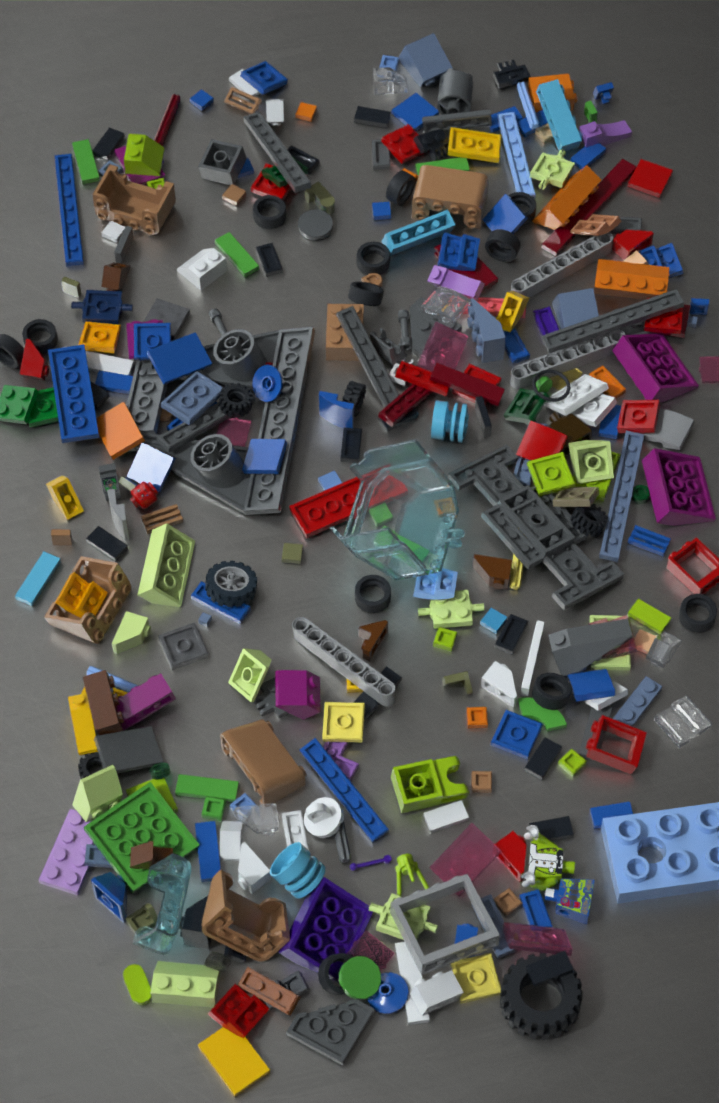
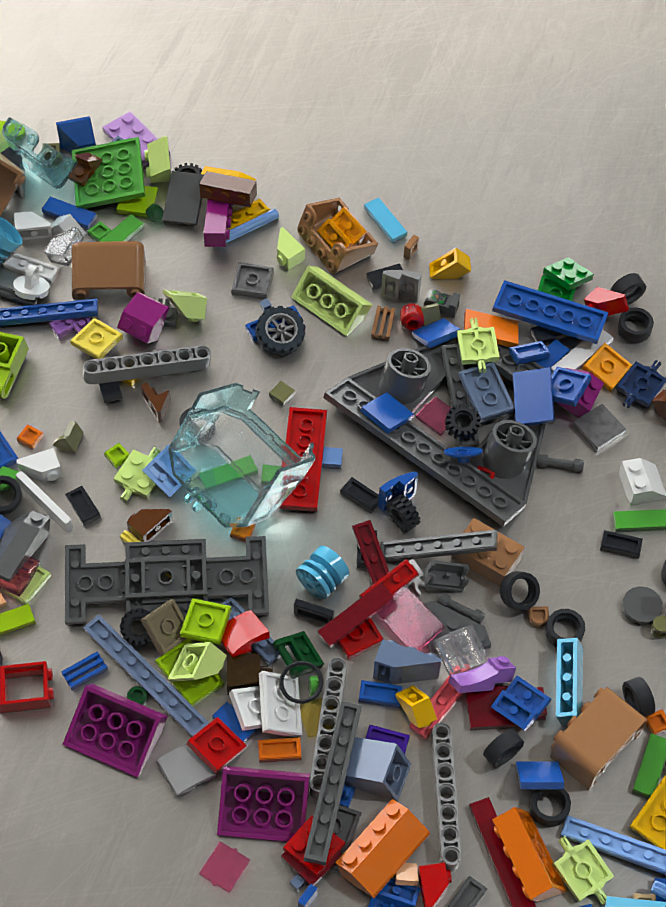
camera: 120 degrees right, 0 degrees up
blue tile [372,202,391,220] -> none
dark azure tile [480,608,507,634] -> none
nougat slope [570,214,621,236] -> none
none -> yellowish green plate [457,318,500,373]
none -> blue tile [509,341,550,364]

